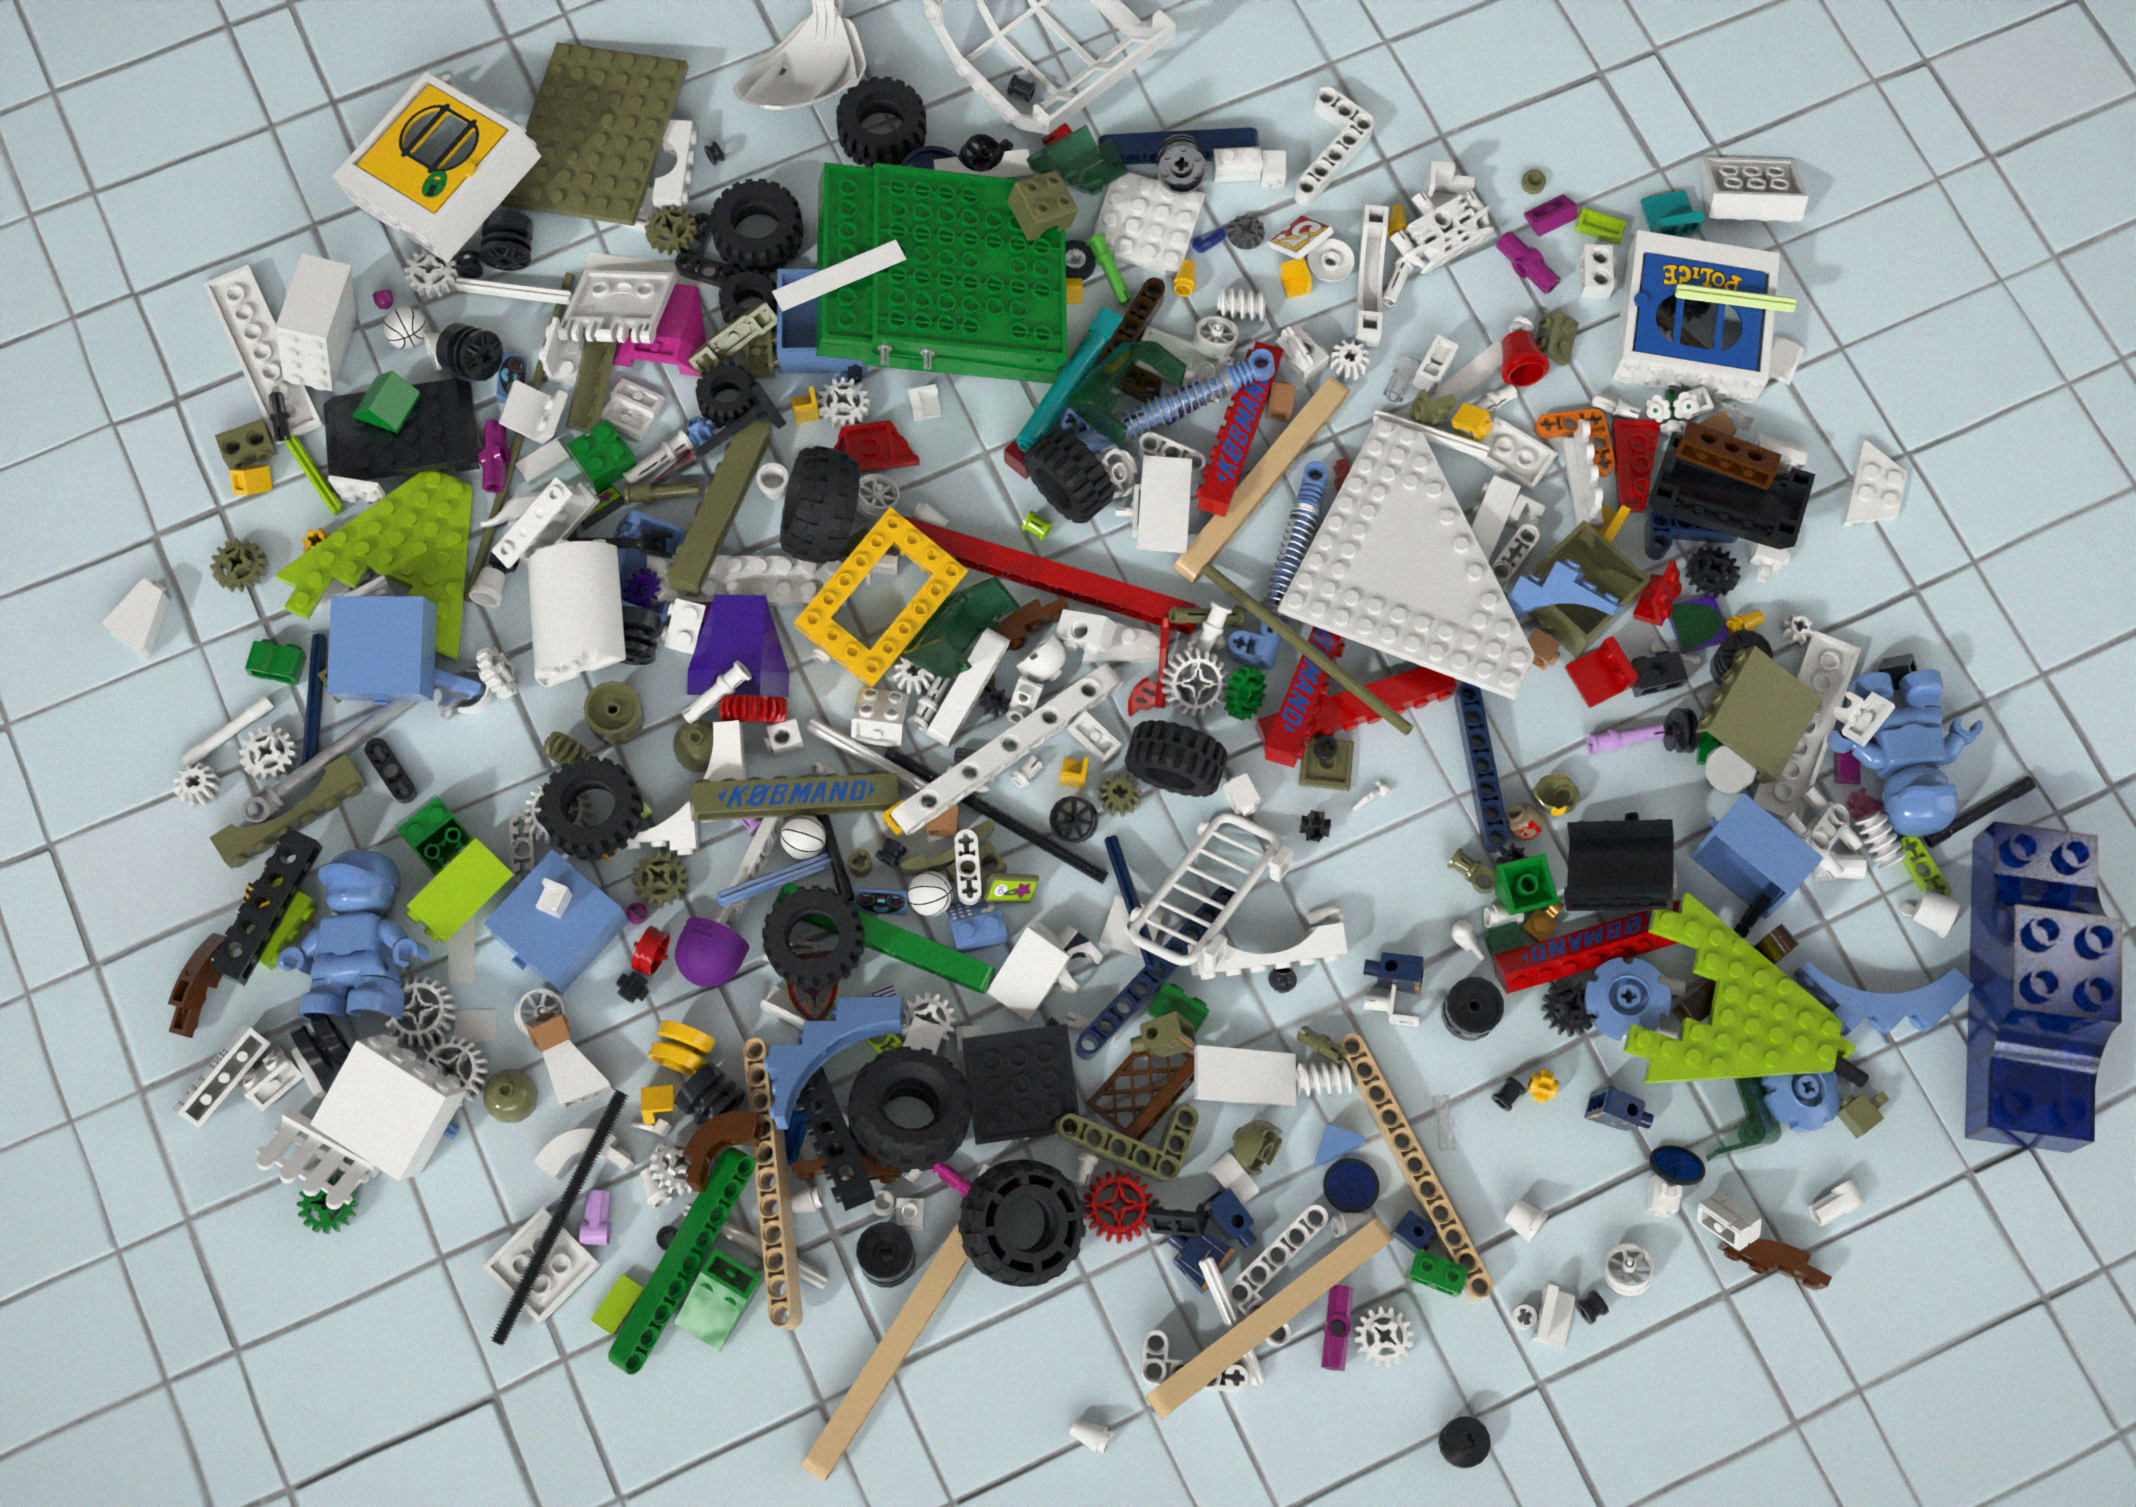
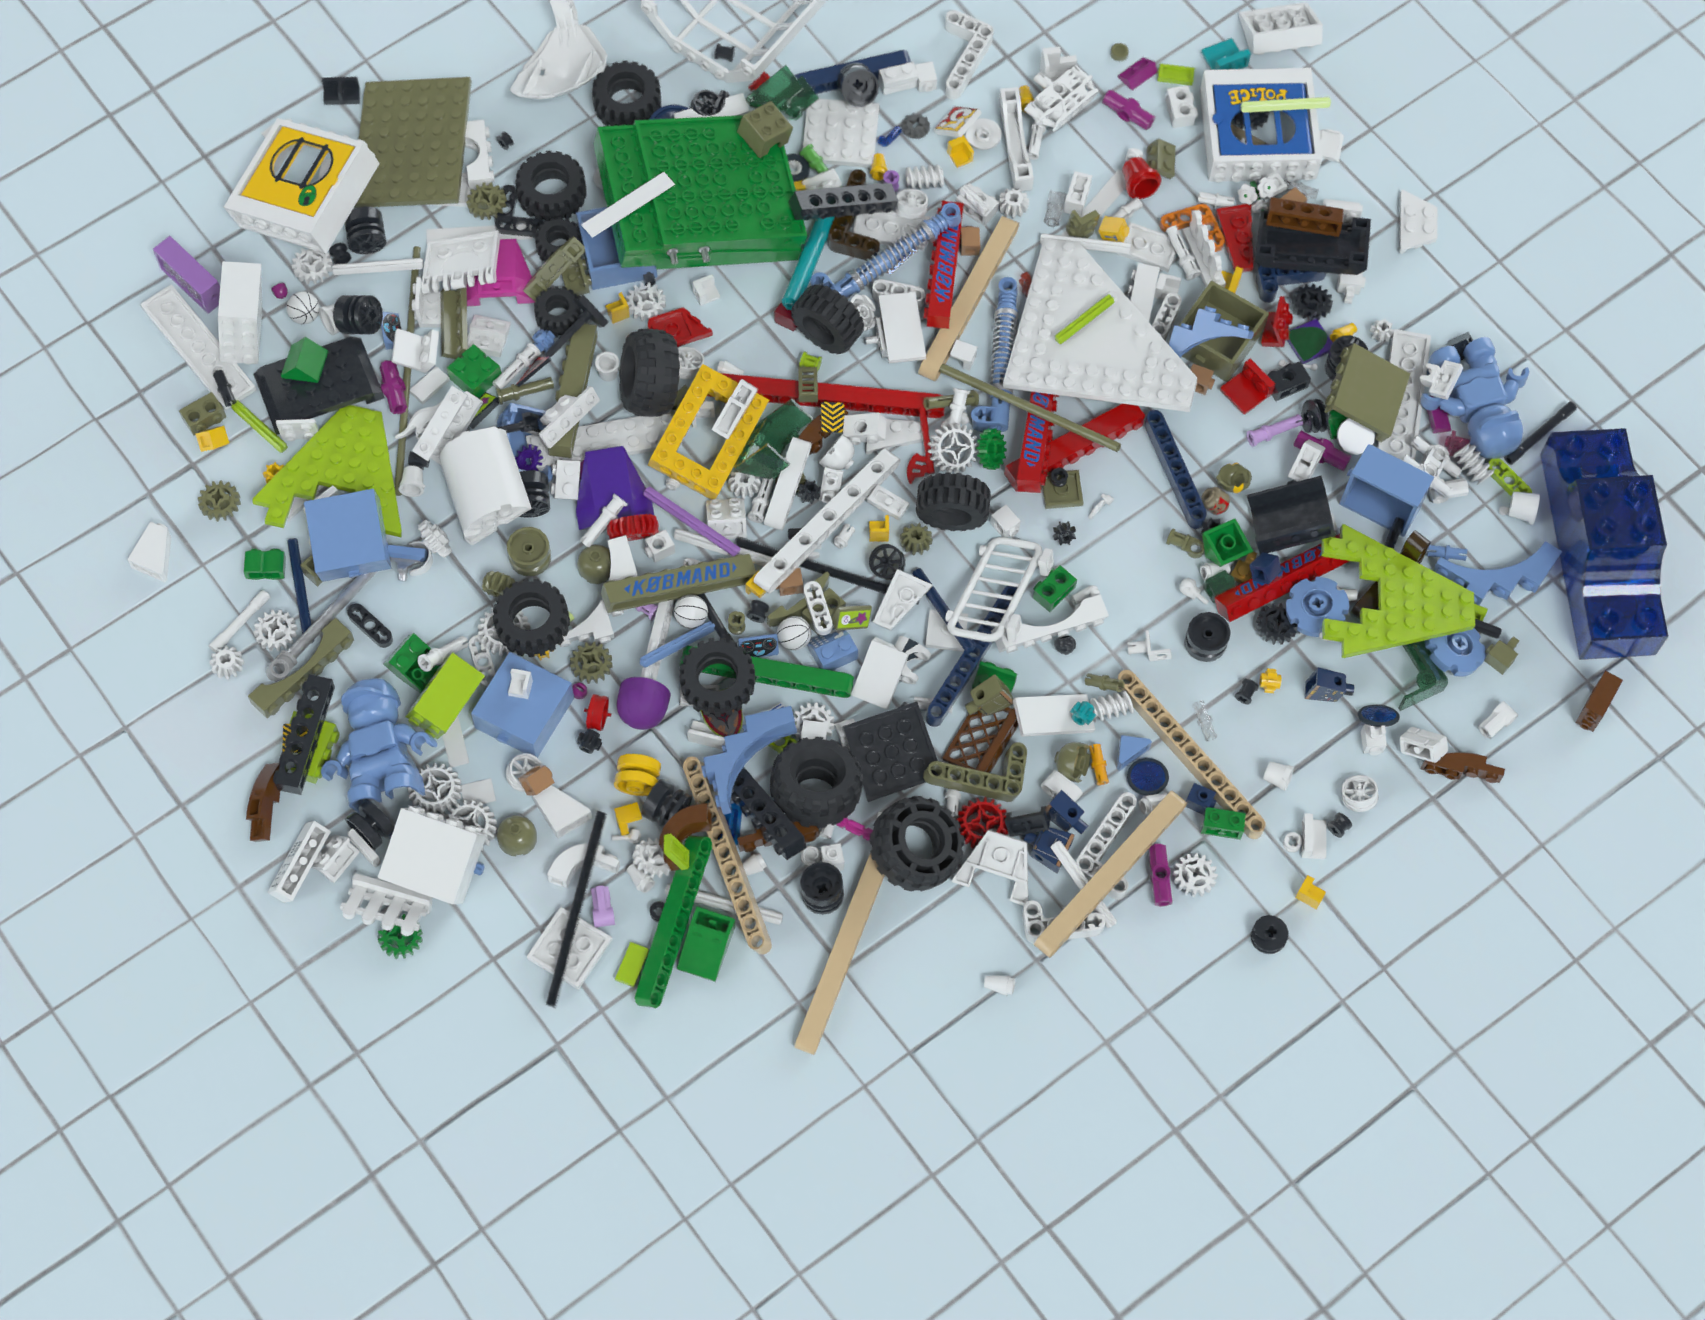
camera: 10 degrees left, 5 degrees down
clear green windscreen [1069,341,1187,449] -> none
dark blue torso [1363,952,1424,995] -> none
none -> medium lavender brick [153,236,220,314]
none -> black panel [322,77,361,105]
none -> white pin [418,636,469,671]
none -> white bracket [539,386,600,448]
none -> medium lavender axle [643,487,741,557]
none -> lime tile [664,834,689,870]
none -> white slope [711,379,759,439]
none -> black brick [789,183,898,221]
none -> olive slope [798,367,818,402]
none -> white bracket [802,168,842,190]
none -> sticker [821,402,844,433]
none -> white wing [873,569,933,630]
none -> medium lavender bush [883,170,899,193]
none -> white panel [950,340,977,371]
none -> white wing [952,830,1028,905]
none -> green brick [1033,565,1077,612]
none -> lime axle [1054,294,1114,344]
none -> teal gear [1070,701,1096,725]
none -> light orange pin [1089,744,1109,785]
none -> white pin [1166,226,1202,280]
none -> dark blue brick [1249,552,1282,584]
none -> white brick [1288,439,1326,481]
none -> magenta piece [1293,430,1352,471]
none -> yellow panel [1295,875,1326,910]
none -> medium blue pin [1427,544,1468,561]
none -> reddish brown window [1575,670,1623,732]

